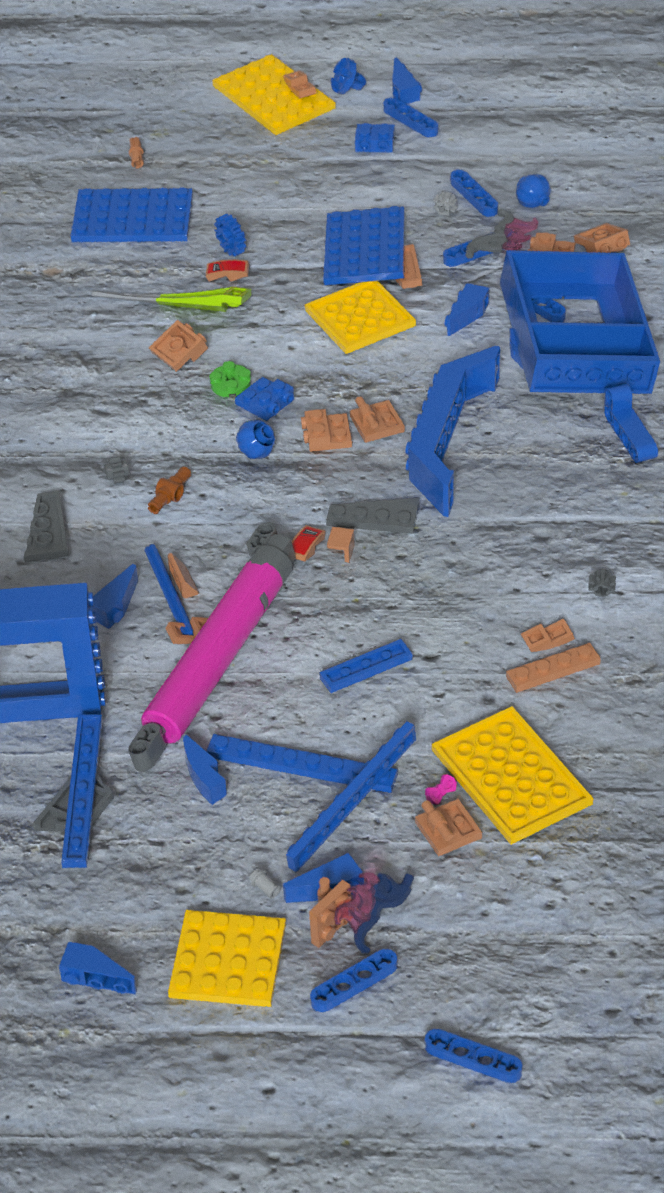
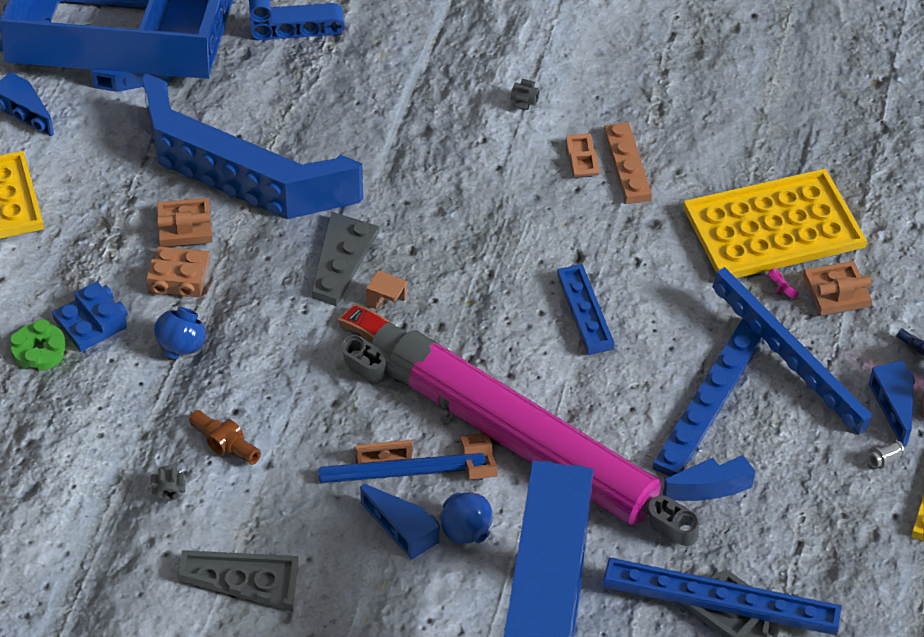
camera: 80 degrees left, 5 degrees up
none -> blue plant [441,492,493,544]

